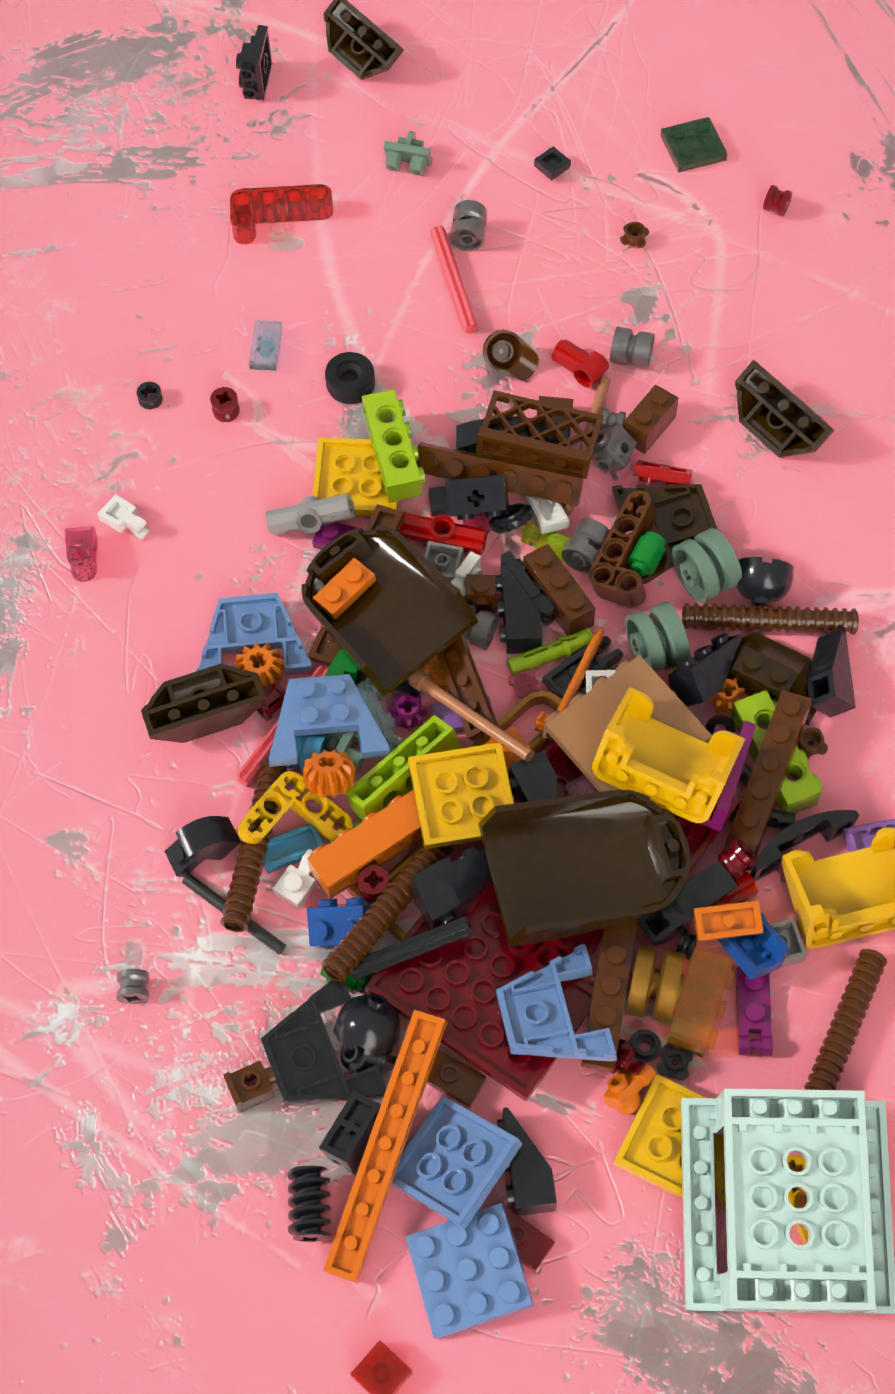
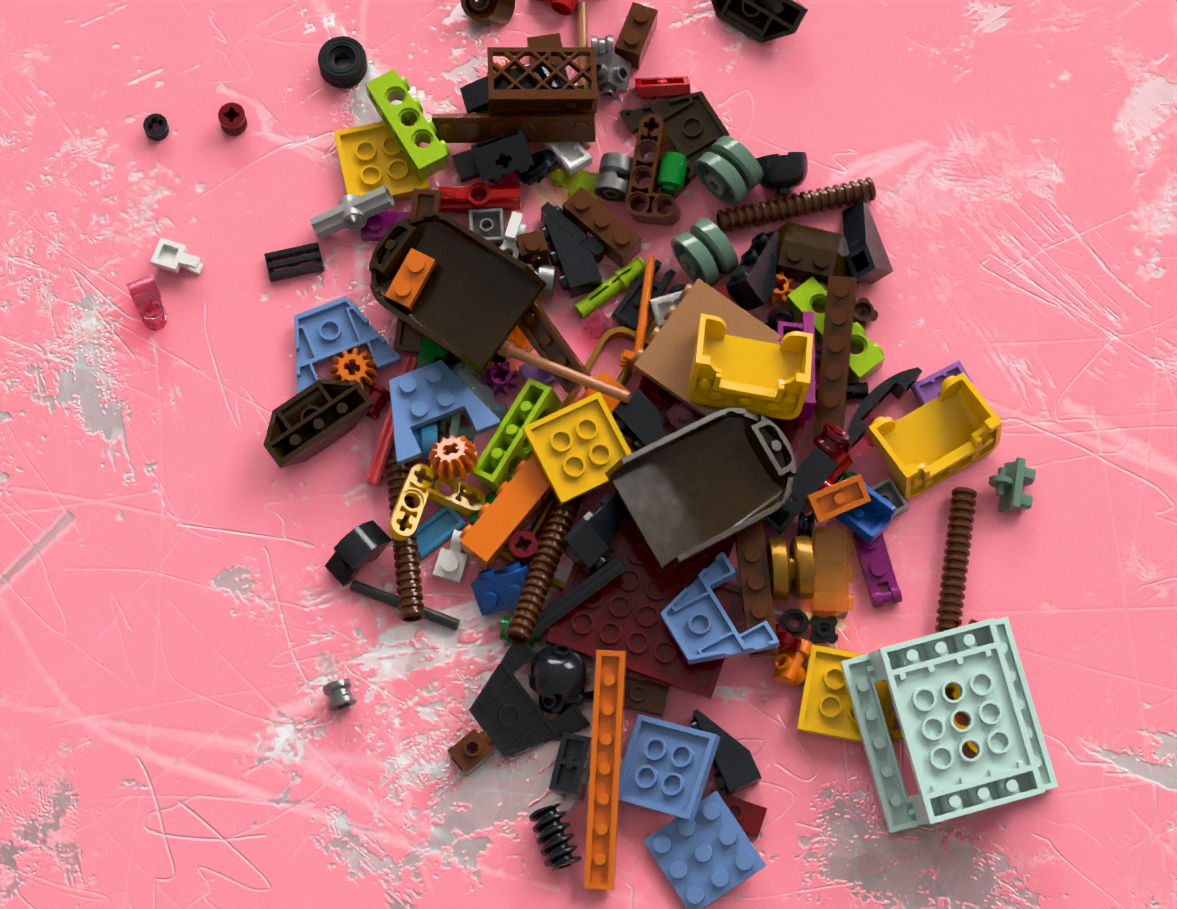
camera: 20 degrees left, 10 degrees up
clear light blue plate [248,320,283,371] -> none
none -> black tile [264,242,324,282]

